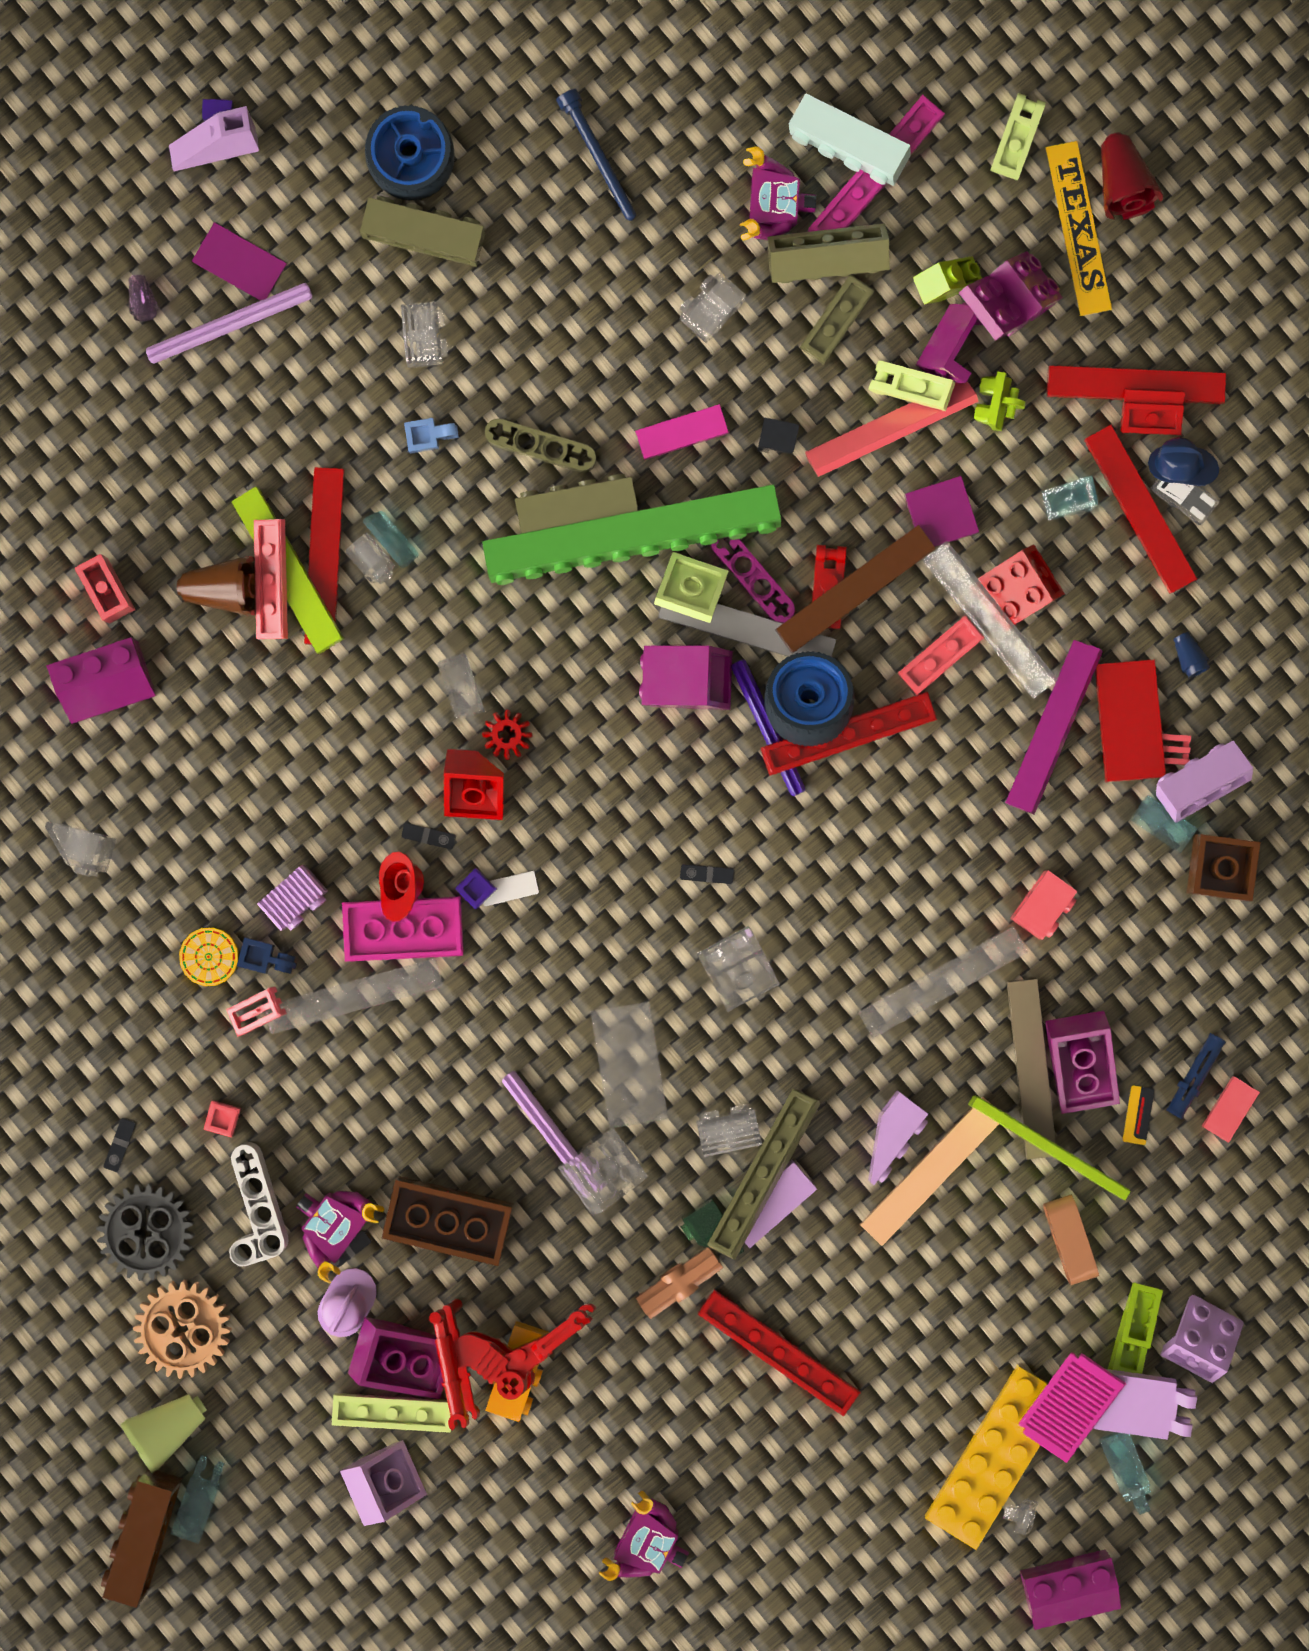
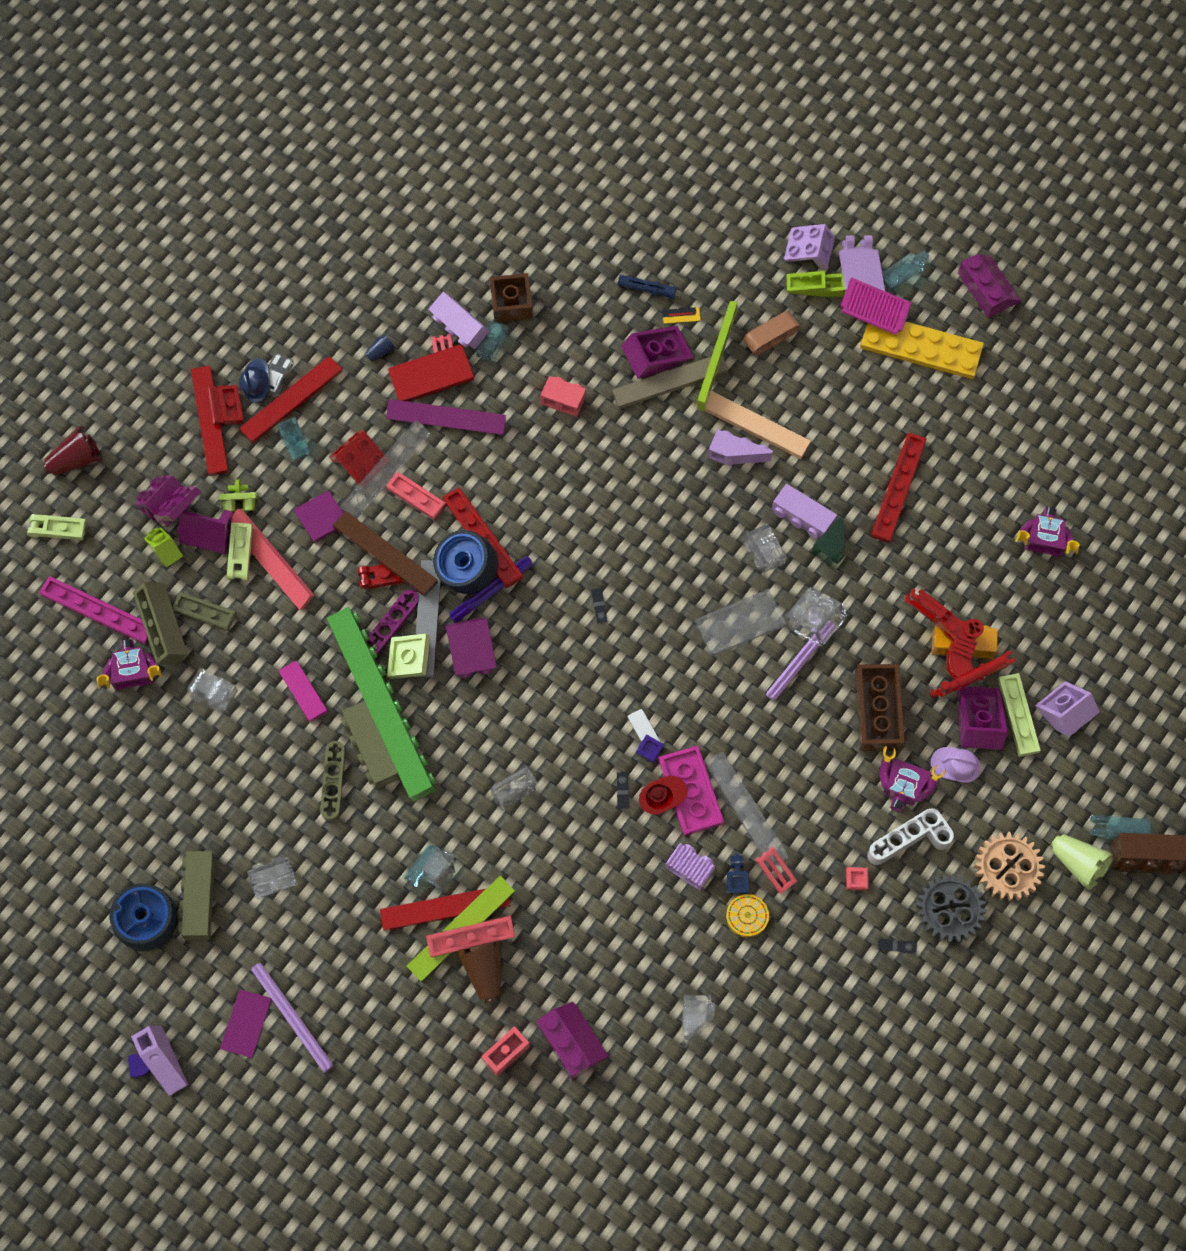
camera: 105 degrees left, 20 degrees down
clear purple cone [128,275,159,322] -> none
medium blue plate [404,418,459,454] -> none
red slope [444,749,504,820] -> none
red gear [482,710,533,760] -> none
dark blue piece [556,88,636,221] -> none
nougat piece [636,1246,723,1319] -> none
clear slope [697,926,780,1012] -> none
olive tile [707,1089,821,1260] -> none
black panel [757,417,799,454] -> none
light aqua brick [789,94,911,186] -> none
clear tile [858,926,1028,1038] -> none
clear tile [1003,1499,1038,1535] -> none
yellow sticker [1046,141,1112,316] -> none
coral tile [1202,1076,1260,1143] -> none

